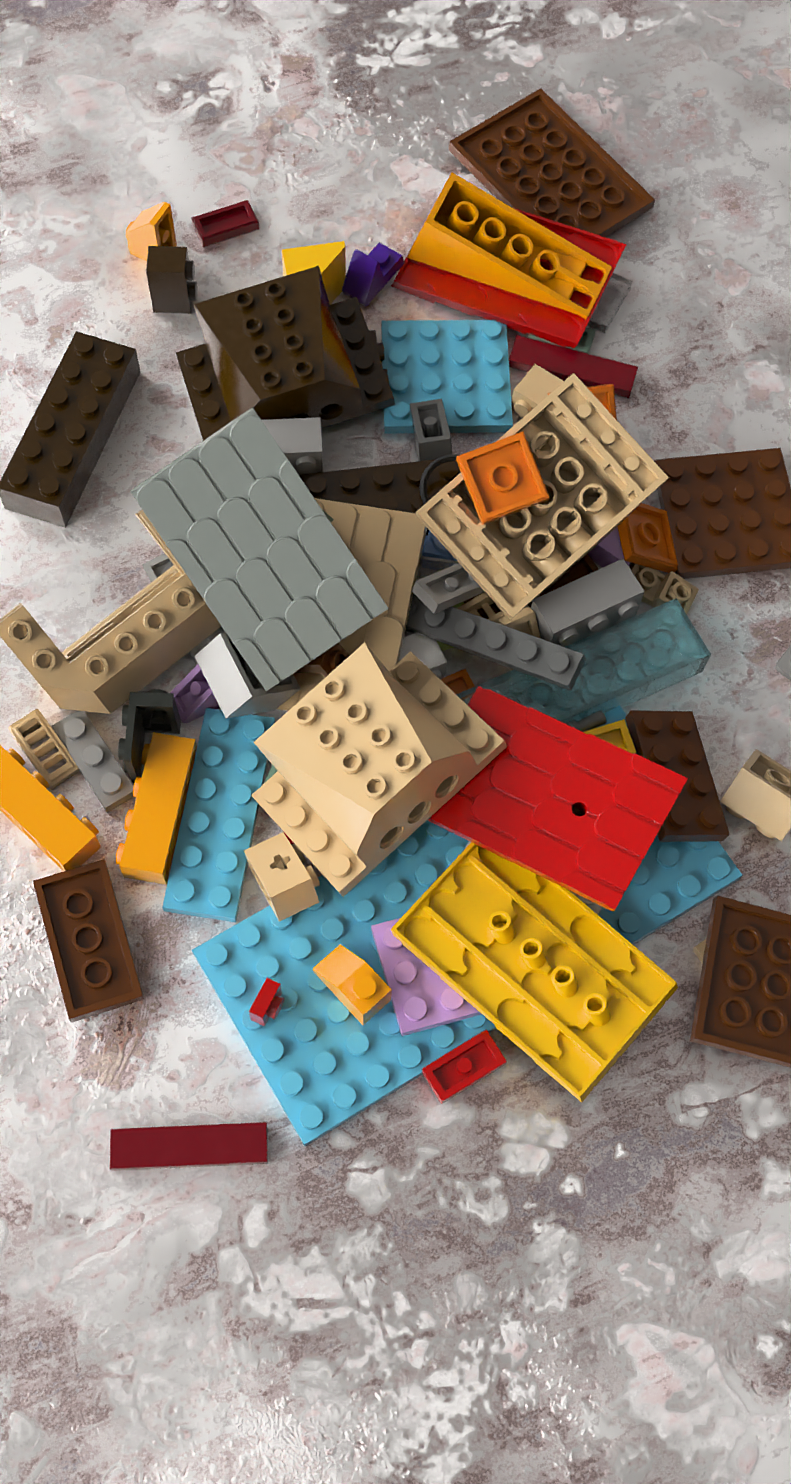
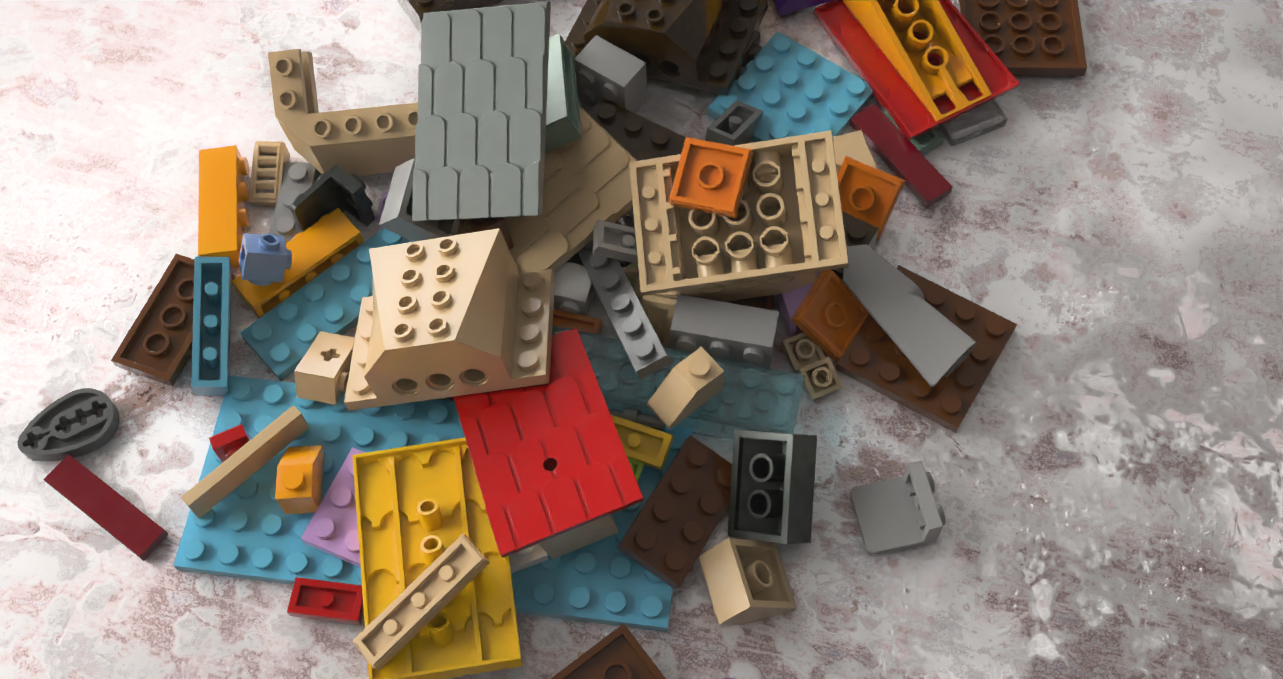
camera: 45 degrees right, 5 degrees down
none -> dark grey piece [17,388,119,462]
none -> tan tile [181,406,309,519]
none -> medium azure brick [191,256,232,396]
none -> medium blue brick [239,233,292,286]
none -> tan tile [353,534,490,670]
none -> tan slope [647,347,724,430]
none -> pearl dark grey slope [728,430,817,544]
none -> light grey panel [842,245,977,387]

